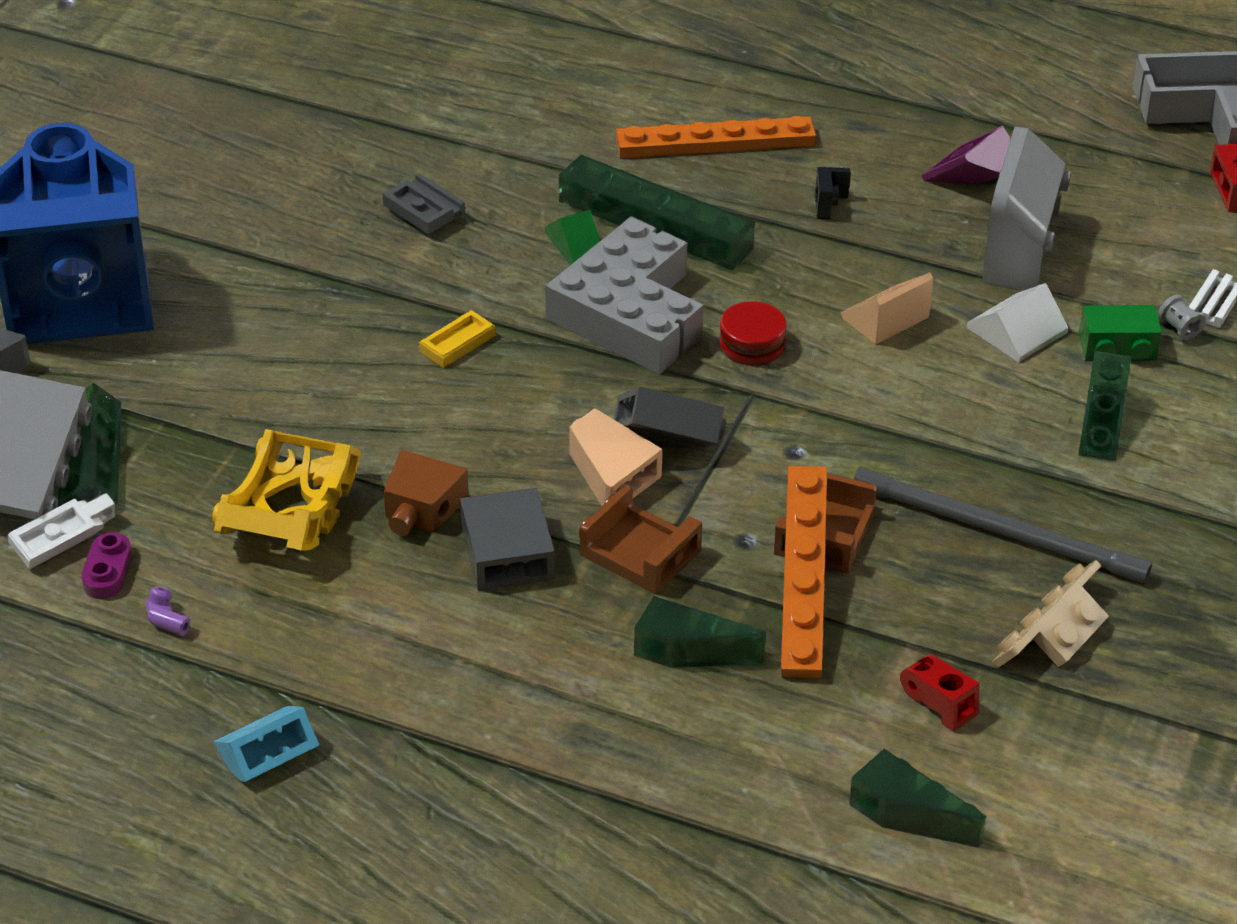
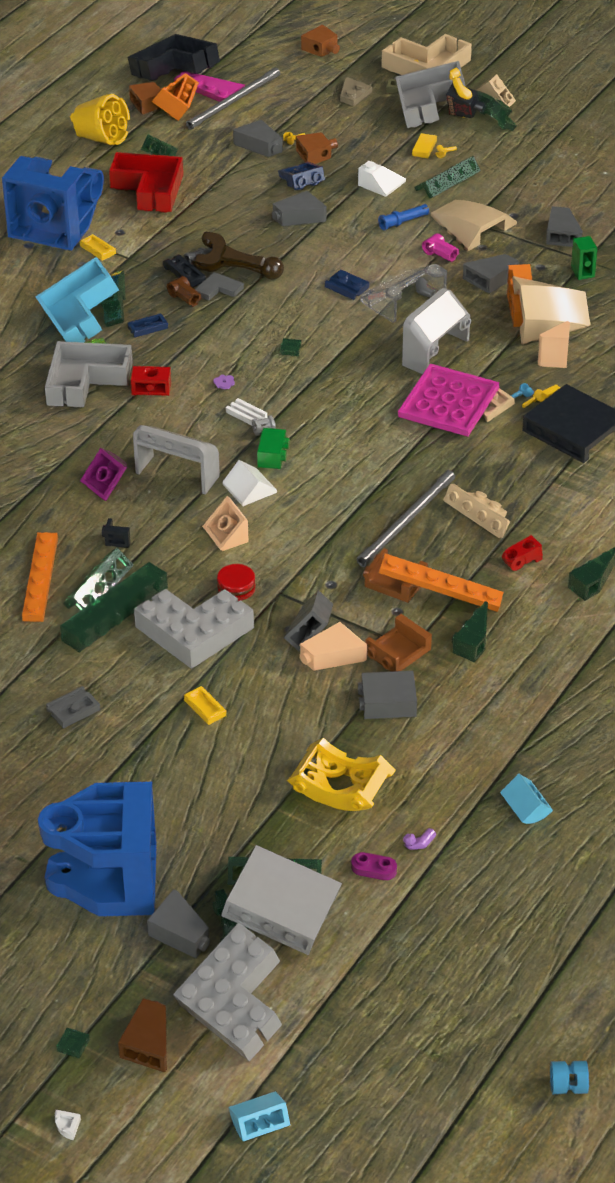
camera: 80 degrees left, 0 degrees up
white hinge [8,493,115,570] -> none
dark orange torso [384,450,469,536] -> none
green slope [545,209,601,265] -> none
clear green slope [1078,351,1132,461] -> none
none -> clear green fence [63,547,133,616]

